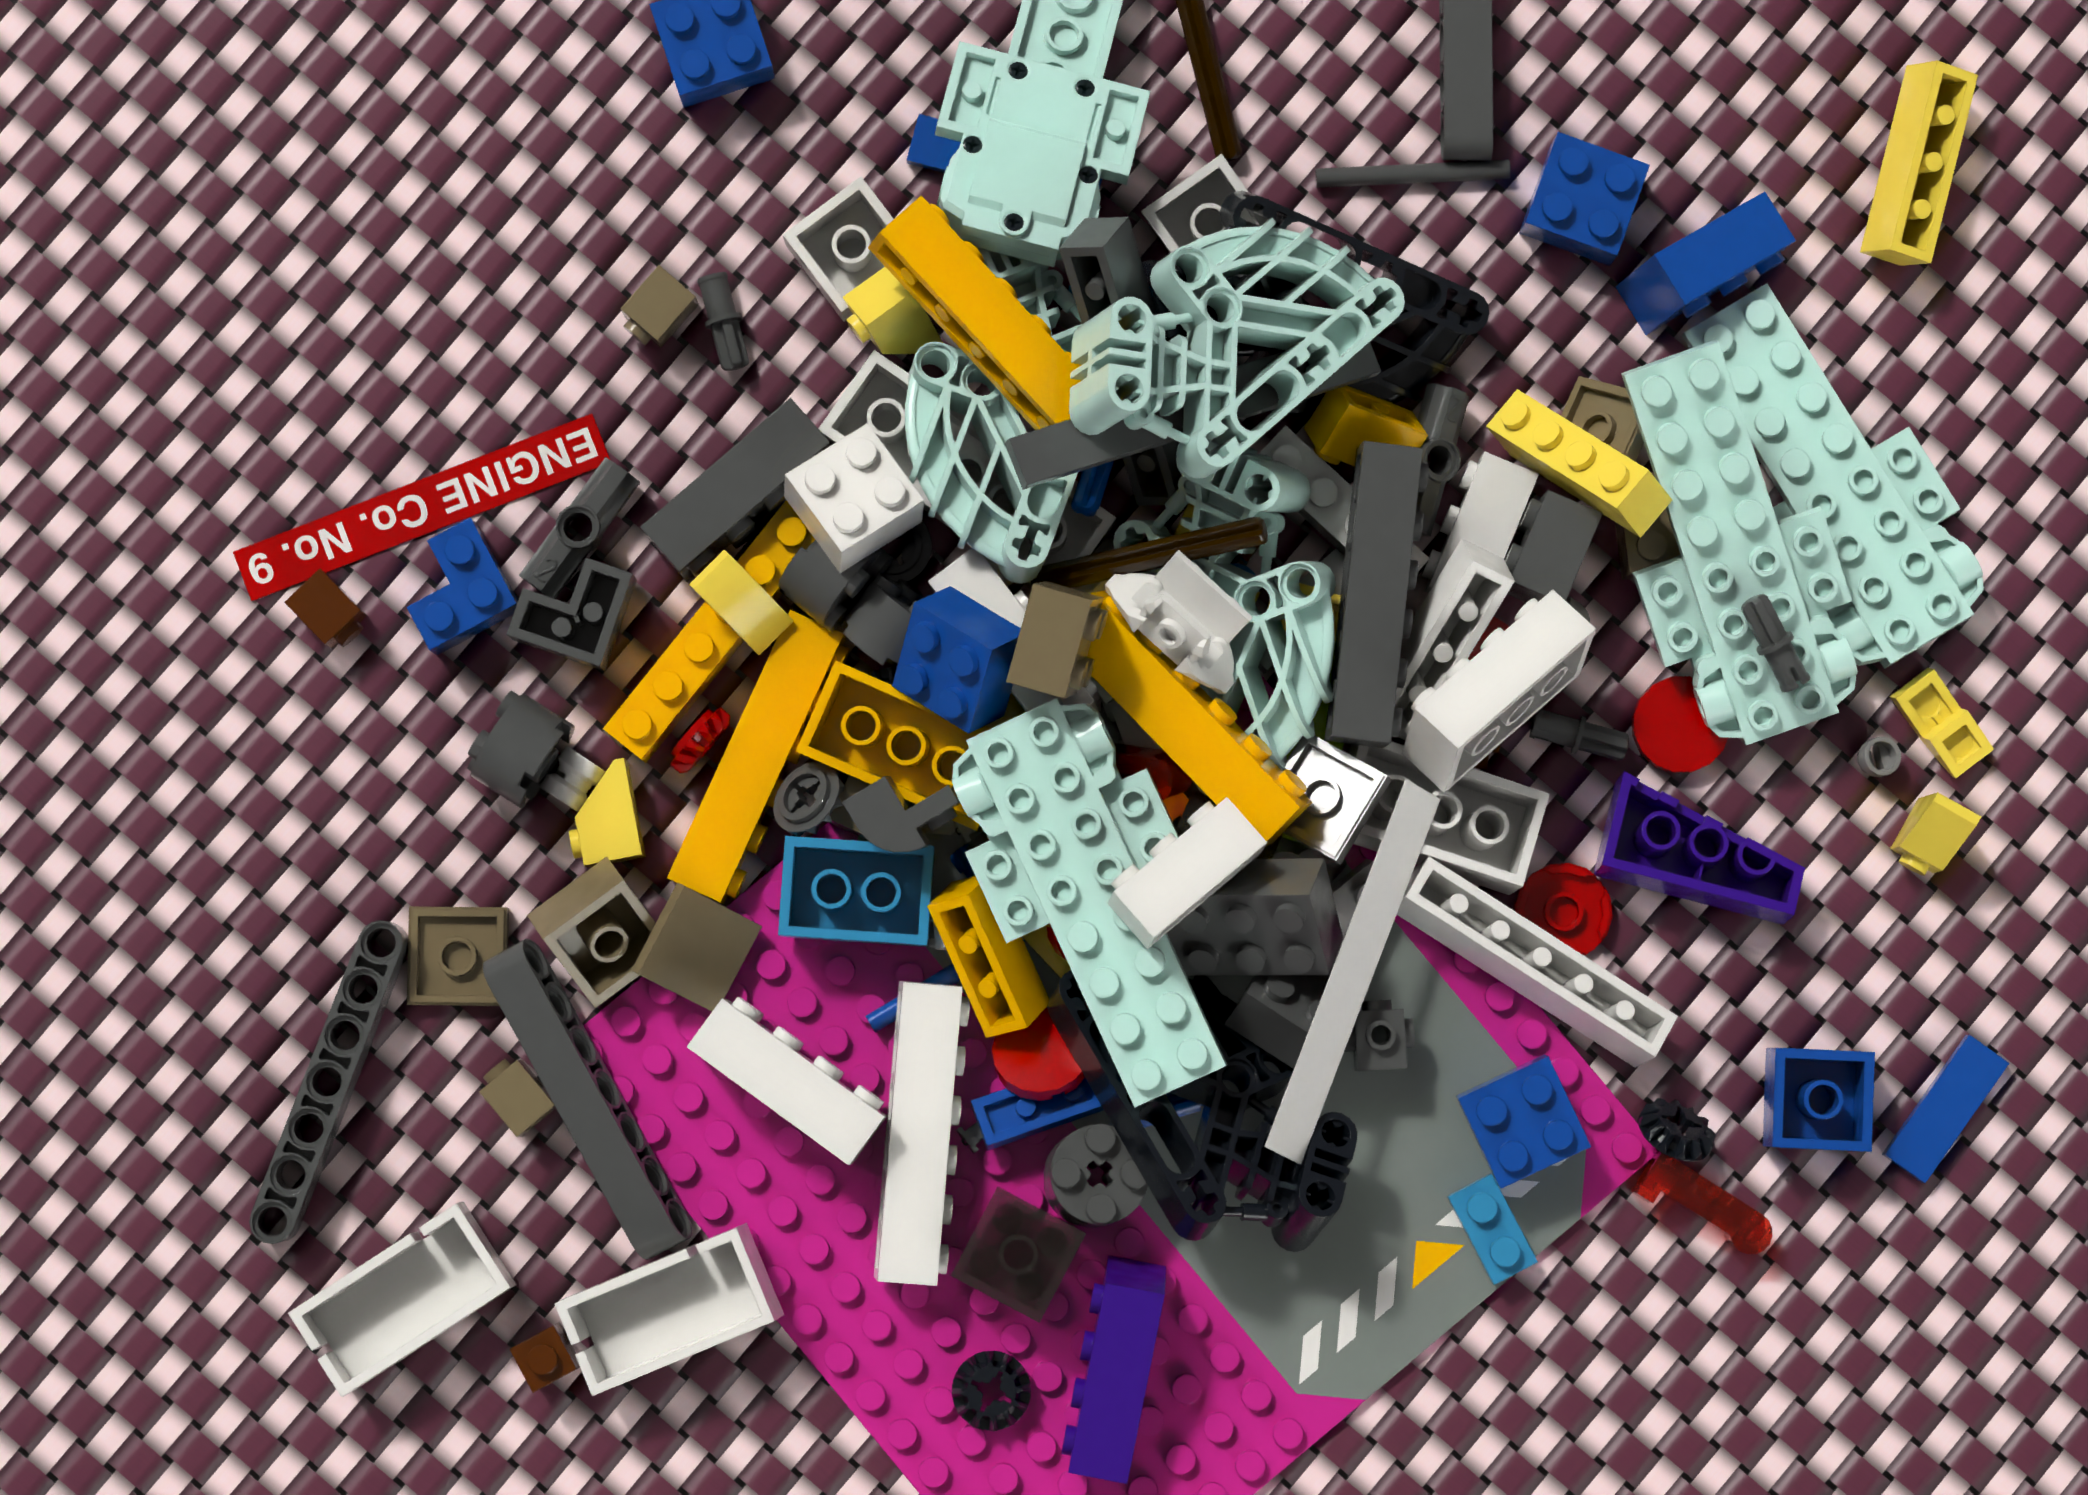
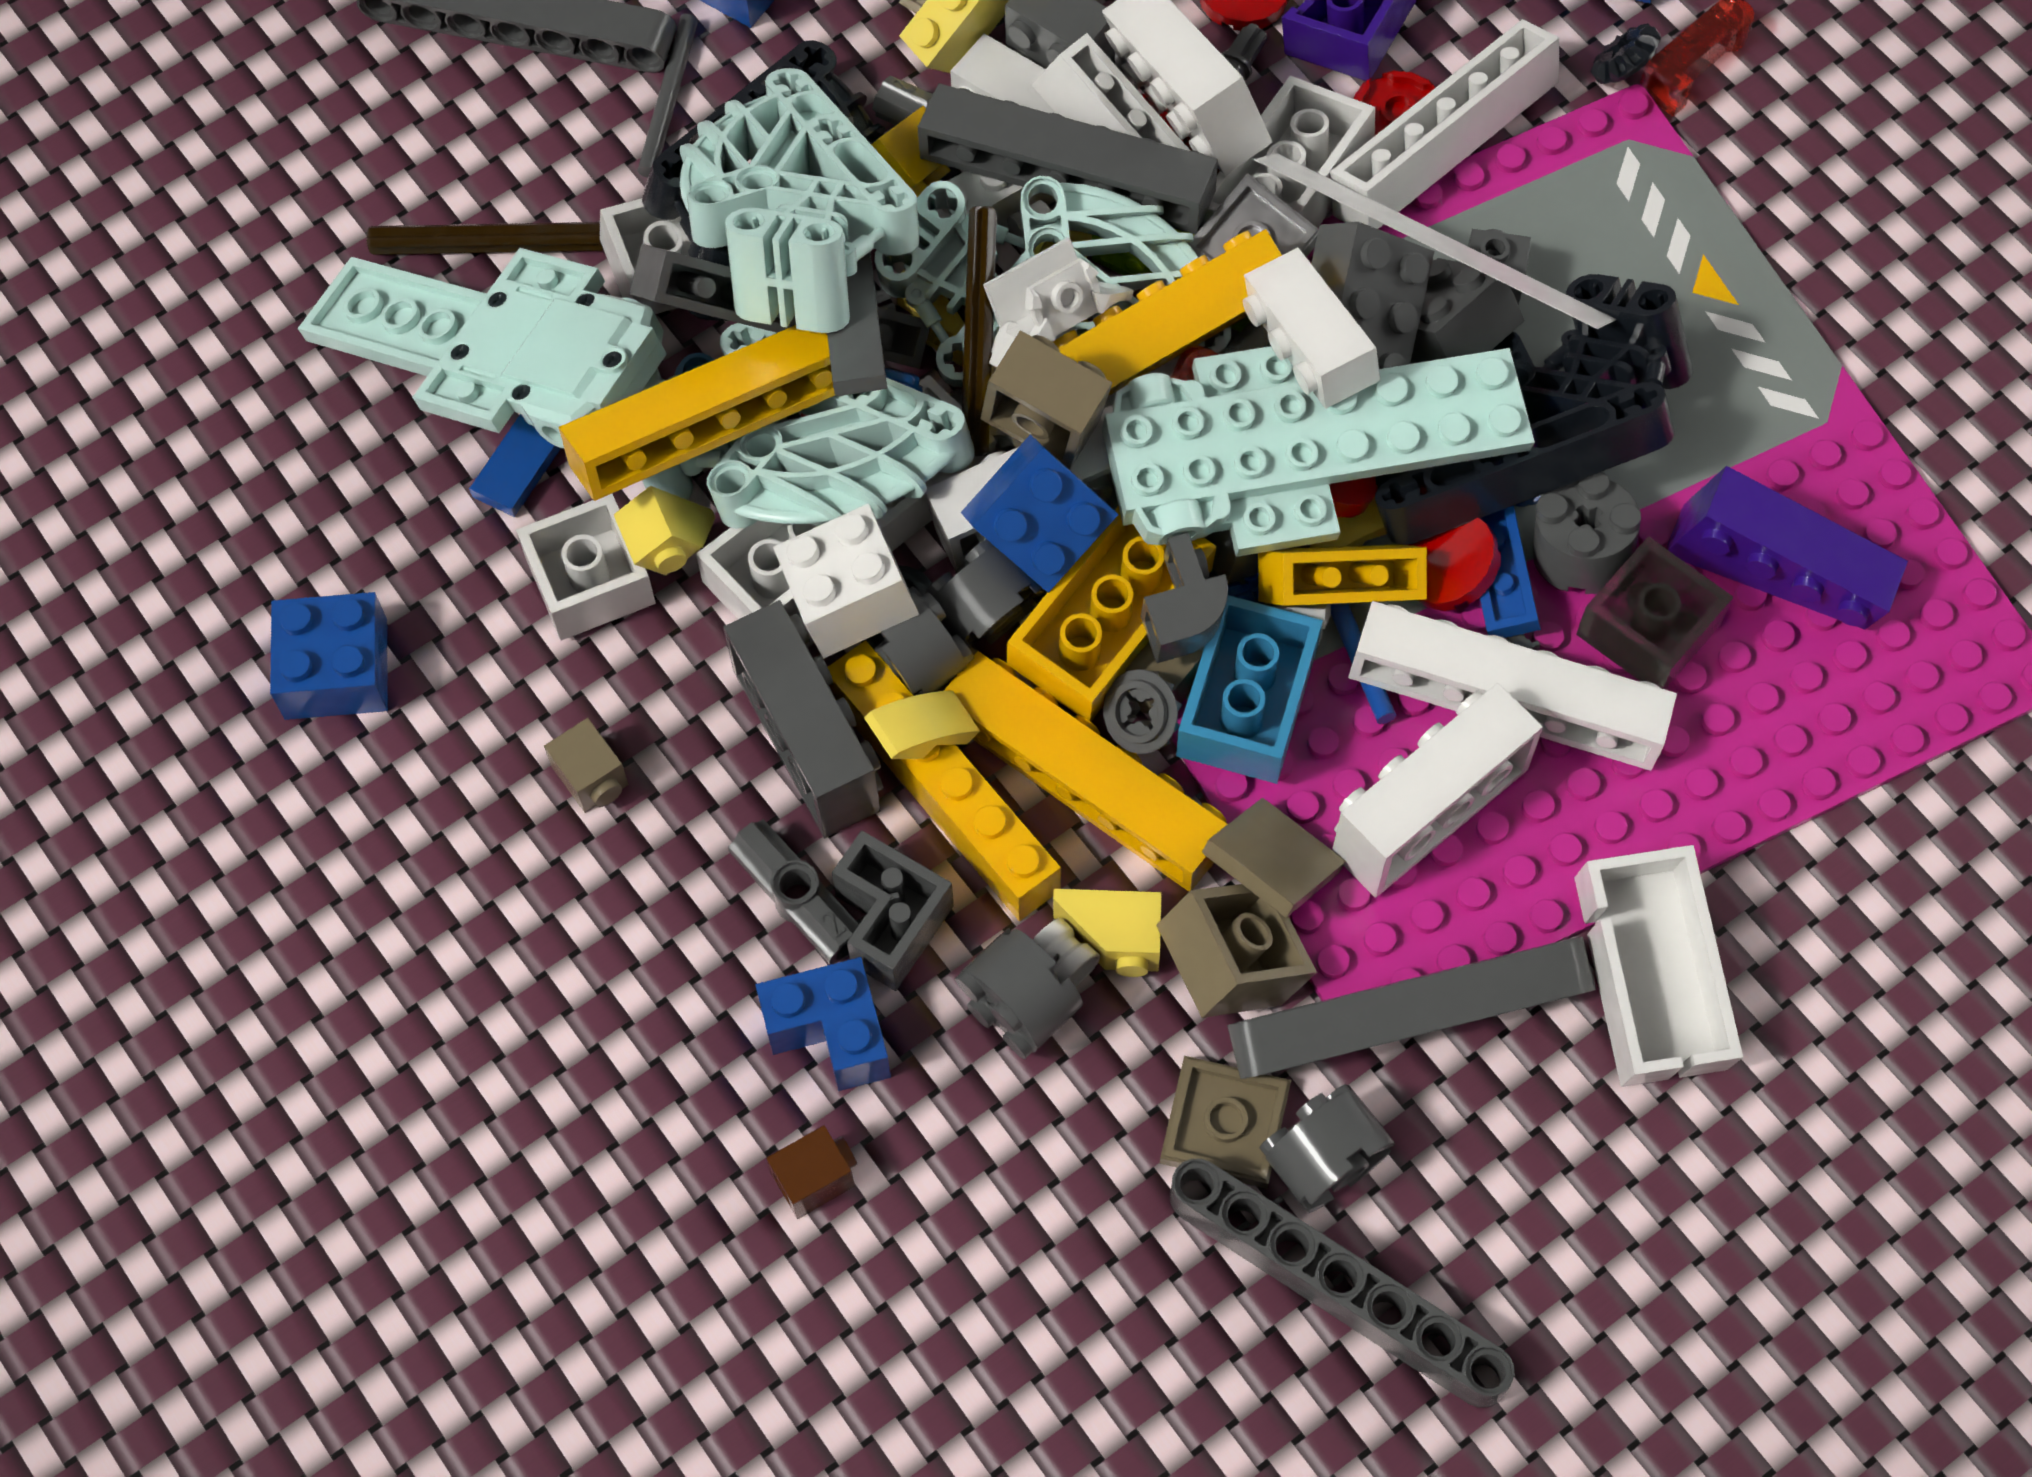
camera: 70 degrees left, 20 degrees down
red sticker [233,413,610,601] -> none
white piece [288,1202,517,1397] -> none
dark tan brick [479,1059,556,1137] -> none
reddish brown brick [510,1322,580,1393] -> none
red gear [670,707,730,774] -> none
dark grey axle [697,272,749,371] -> none
black gear [952,1351,1031,1431] -> none
dark azure plate [1447,1174,1538,1285] -> none
blue brick [1456,1054,1591,1189] -> none
none -> dark grey brick [1260,1084,1395,1213]

